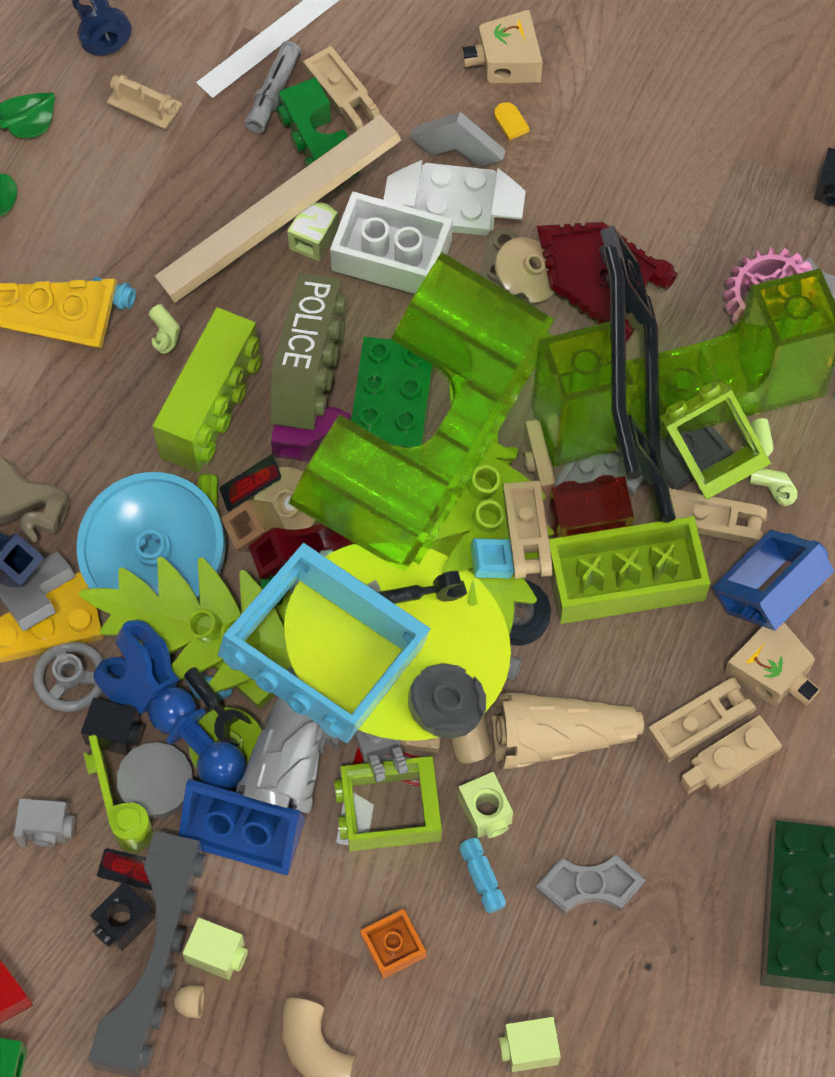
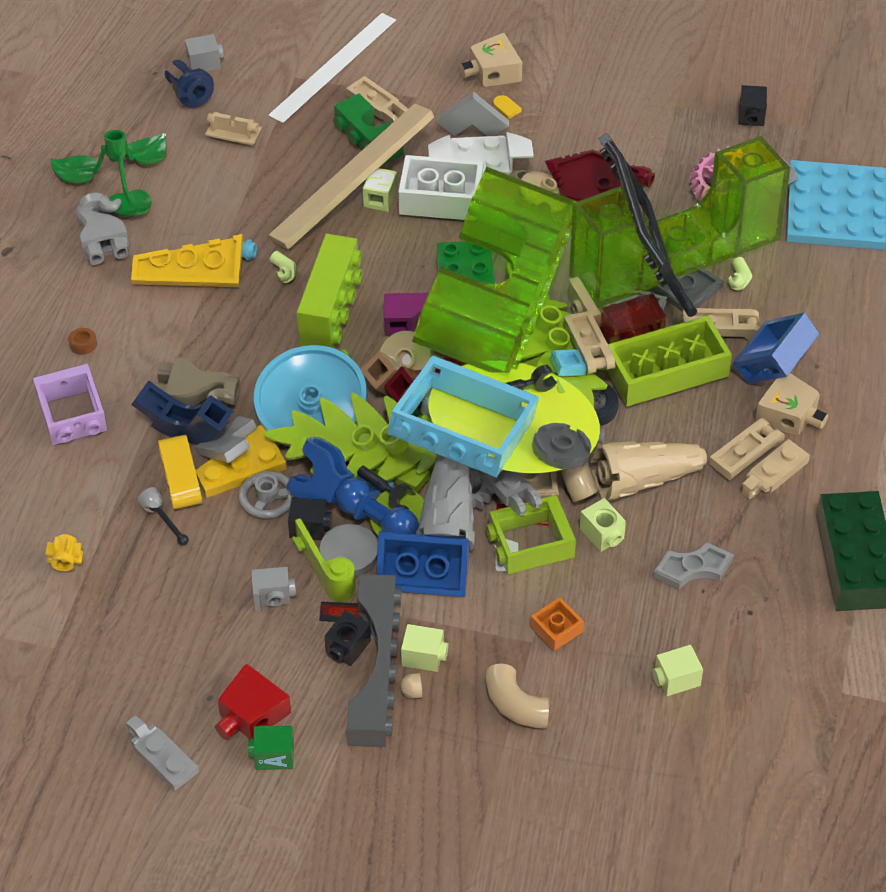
camera: 10 degrees left, 15 degrees down
sticker [220,454,282,511] -> none
light grey pin [244,41,302,133] -> none
olive brick [271,273,347,430] -> none
medium azure axle [459,838,506,913] -> none
lime window [660,380,771,500] -> none
yellowish green arm [749,468,797,506] -> none

